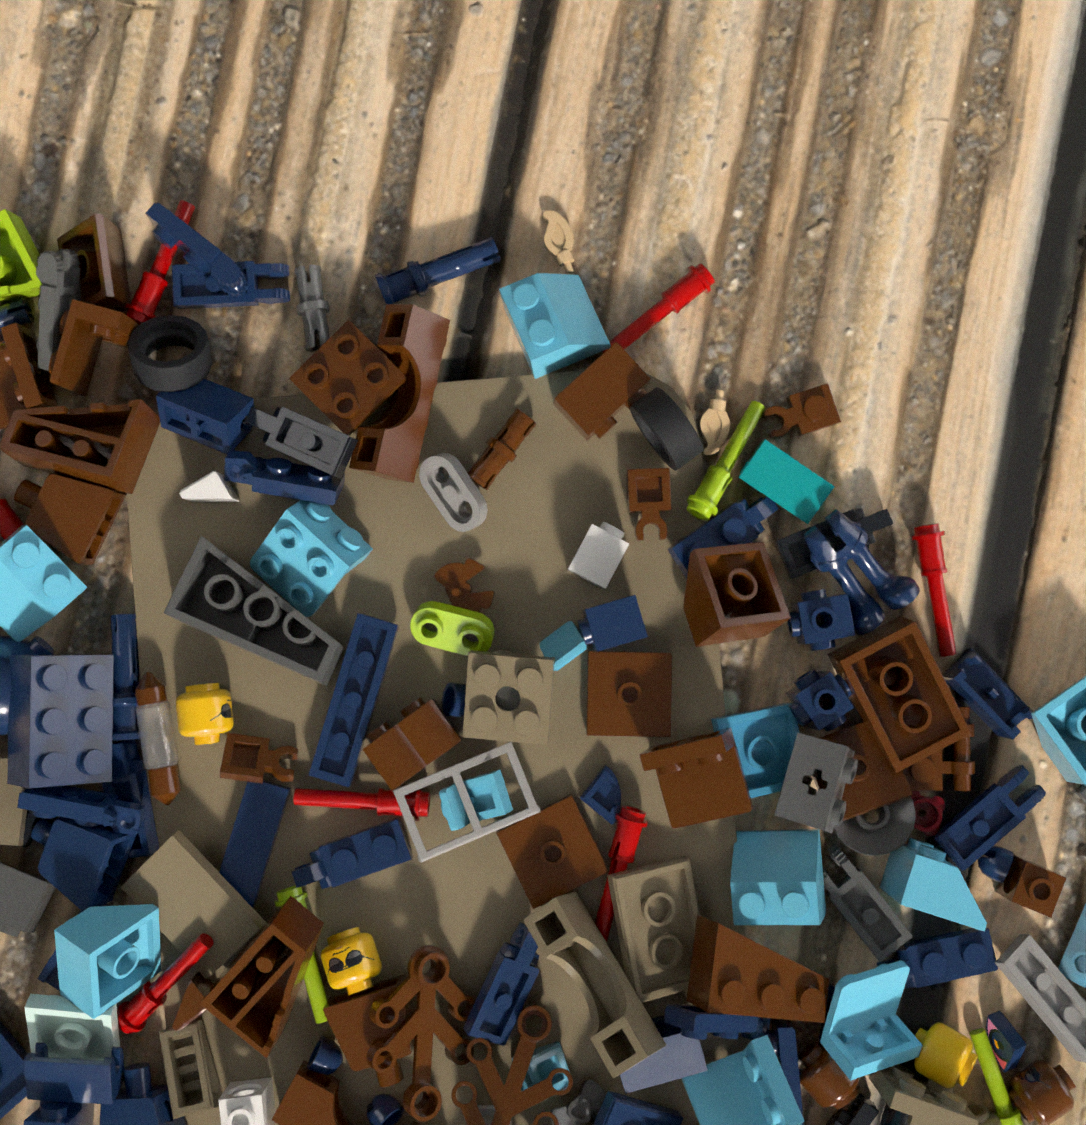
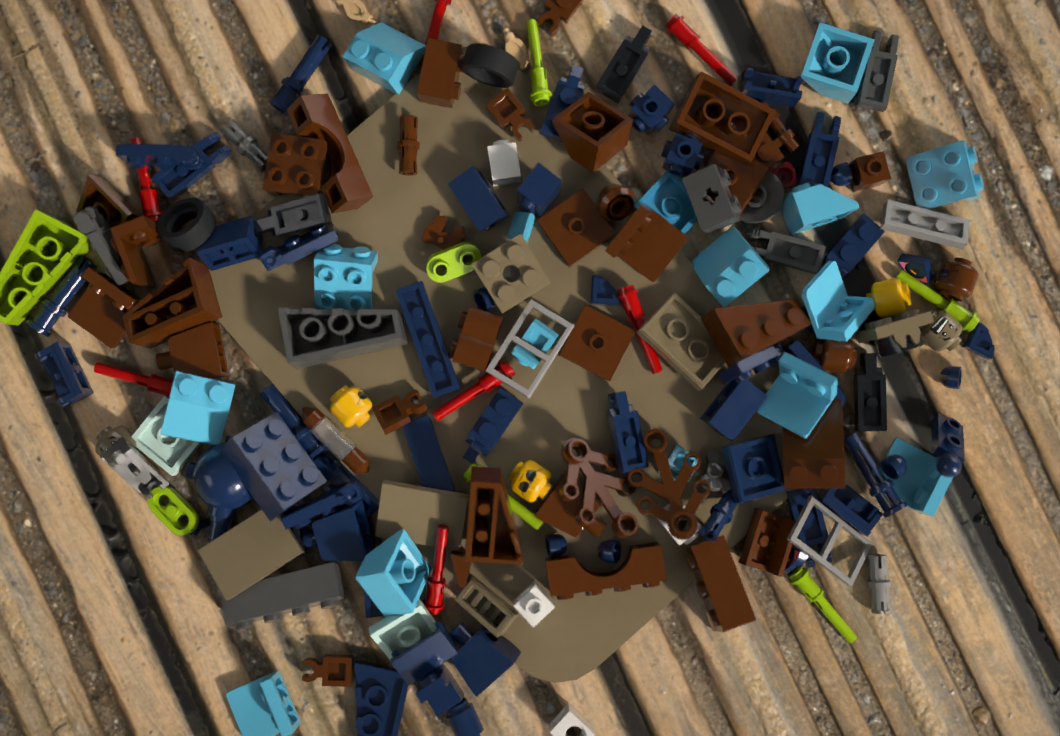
camera: 40 degrees left, 0 degrees up
white slope [179,471,240,502] -> none
light grey plate [419,453,488,532] -> none
dark tan arch [523,892,667,1079] -> none
teal hinge [738,439,835,524] -> none
dark blue piece [803,509,920,635] -> none
none -> dark blue hinge [448,166,510,232]
none -> reddish brown cone [598,184,636,222]

